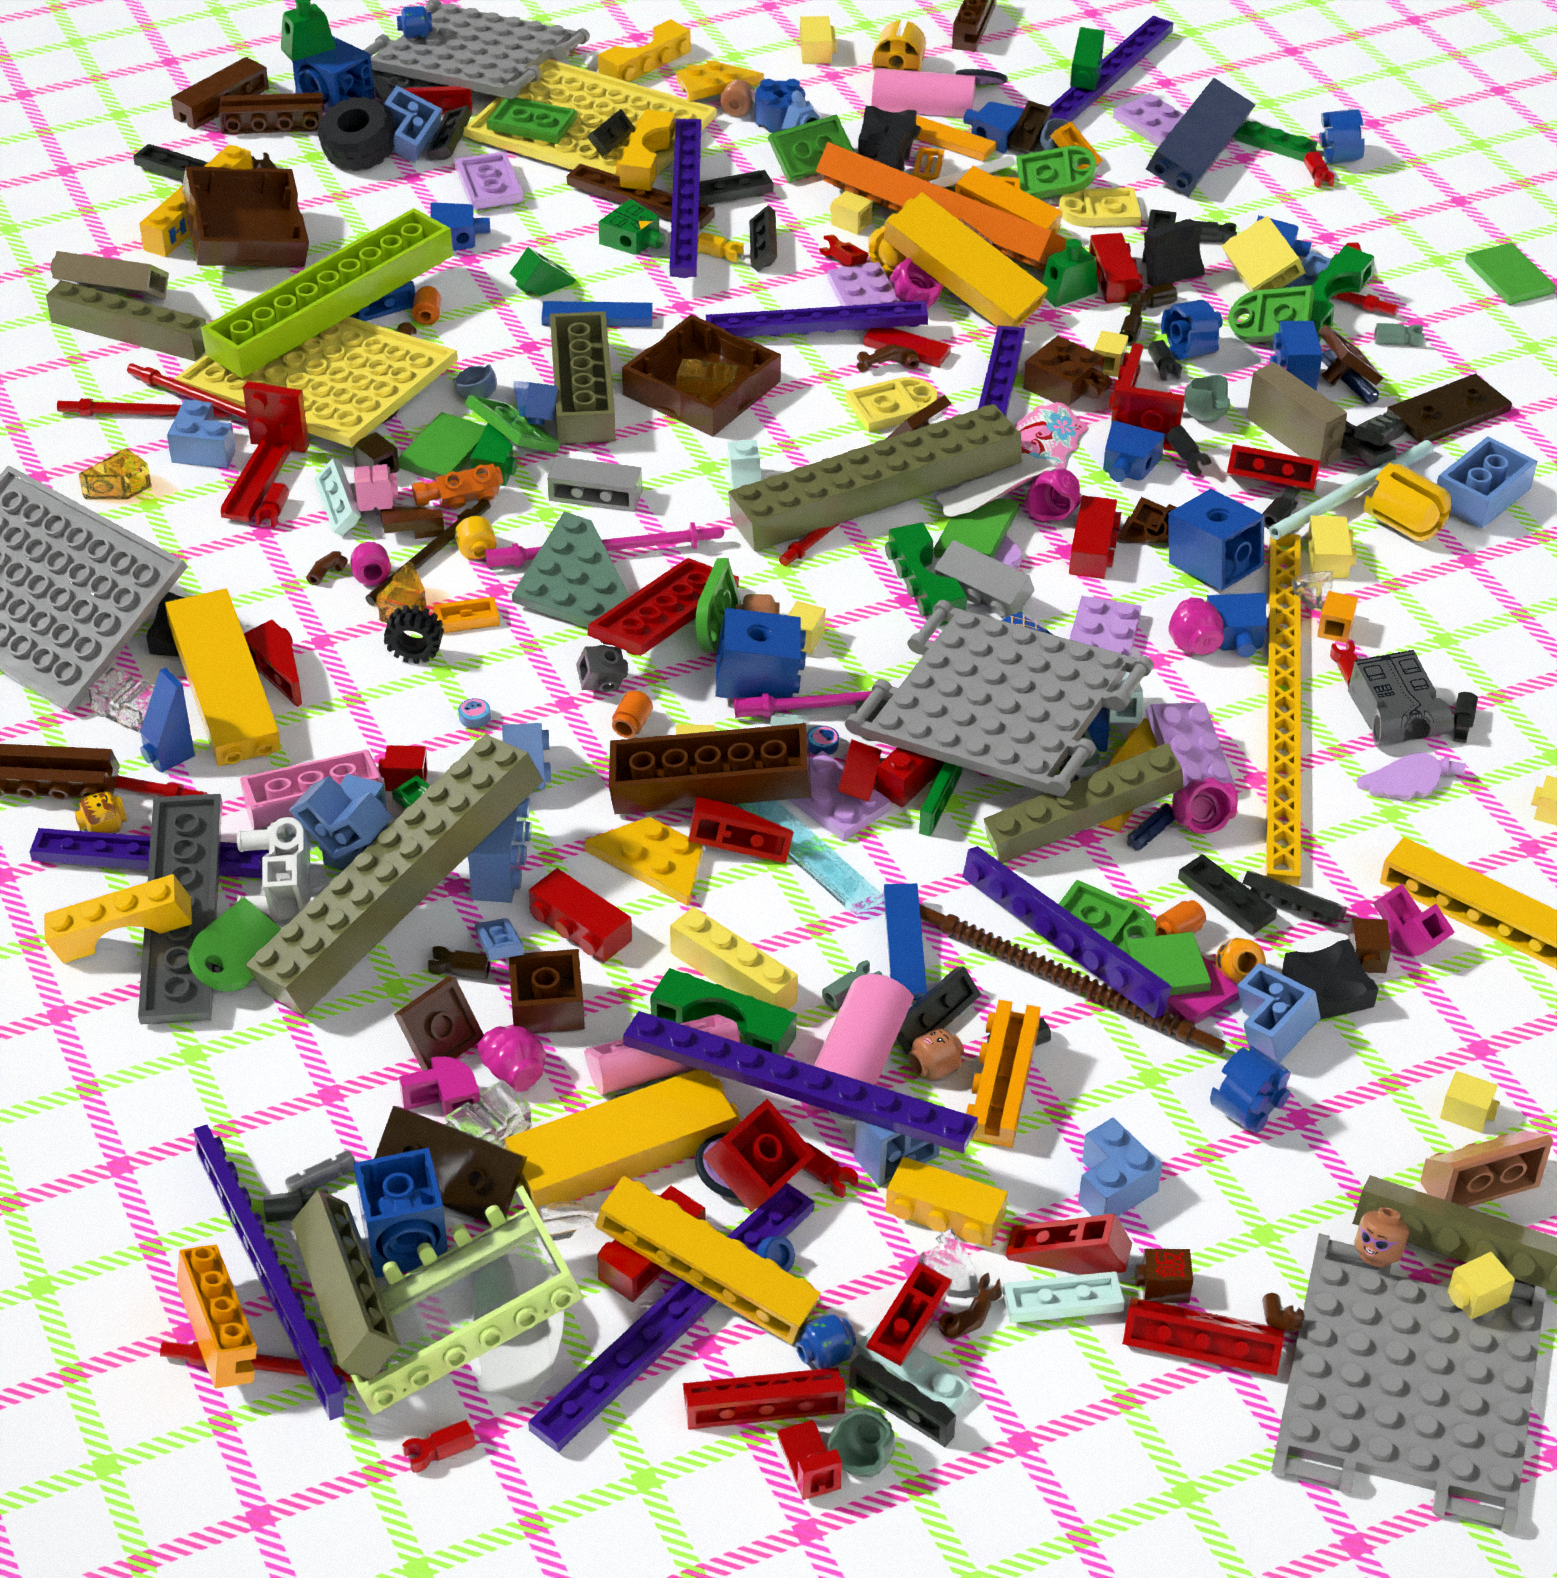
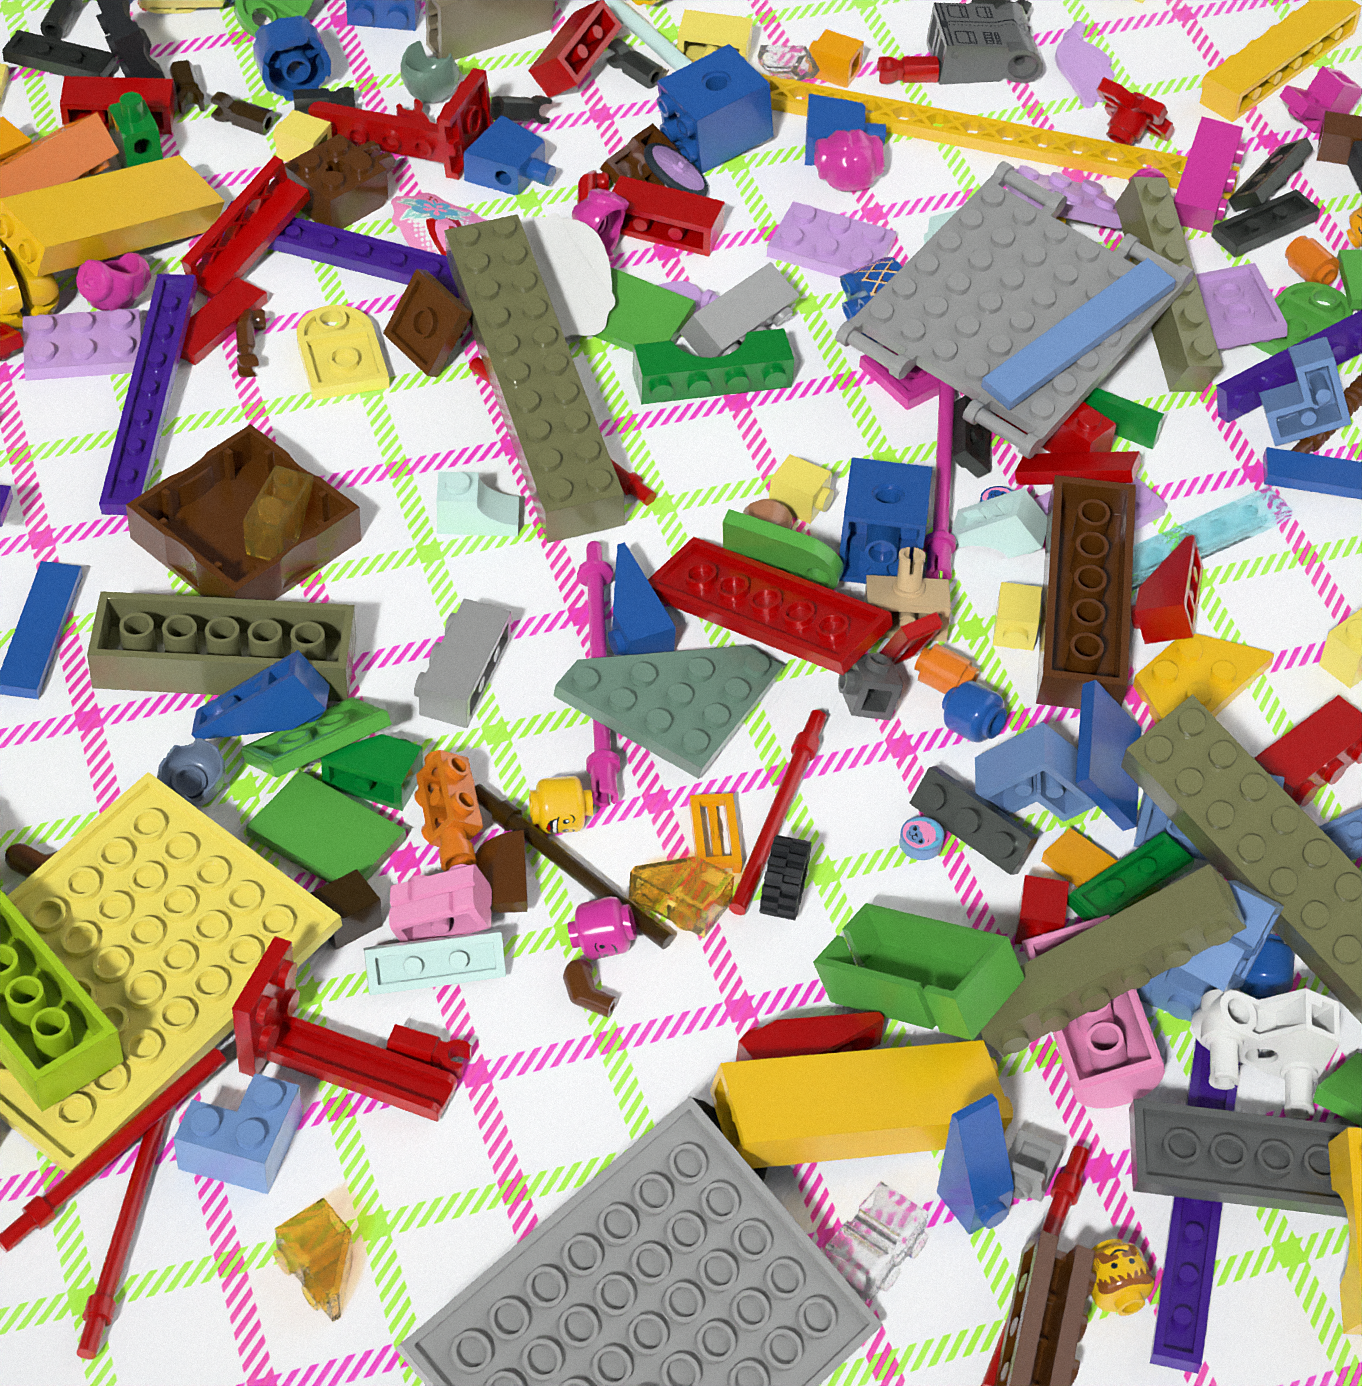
camera: 85 degrees left, 5 degrees up
none -> red fence [181,155,311,299]
none -> red arm [577,170,609,204]
none -> blue slope [608,542,676,656]
none -> wheel [644,143,708,196]
none -> red bar [729,710,827,916]
none -> bright green piece [813,903,1025,1041]
none -> tan brick [864,547,951,642]
none -> red tile [879,612,943,665]
none -> pearl dark grey plate [909,766,1039,875]
none -> blue head [942,680,1007,743]
none -> medium blue tile [981,258,1176,410]
none -> olive brick [981,864,1247,1057]
none -> light grey bracket [1008,1129,1064,1202]
none -> blue tile [1076,680,1141,832]
none -> red plant [1096,77,1175,146]
none -> dark pink brick [1174,116,1247,233]
none -> lavender plate [1195,263,1287,349]
none -> medium blue brick [1259,337,1352,447]

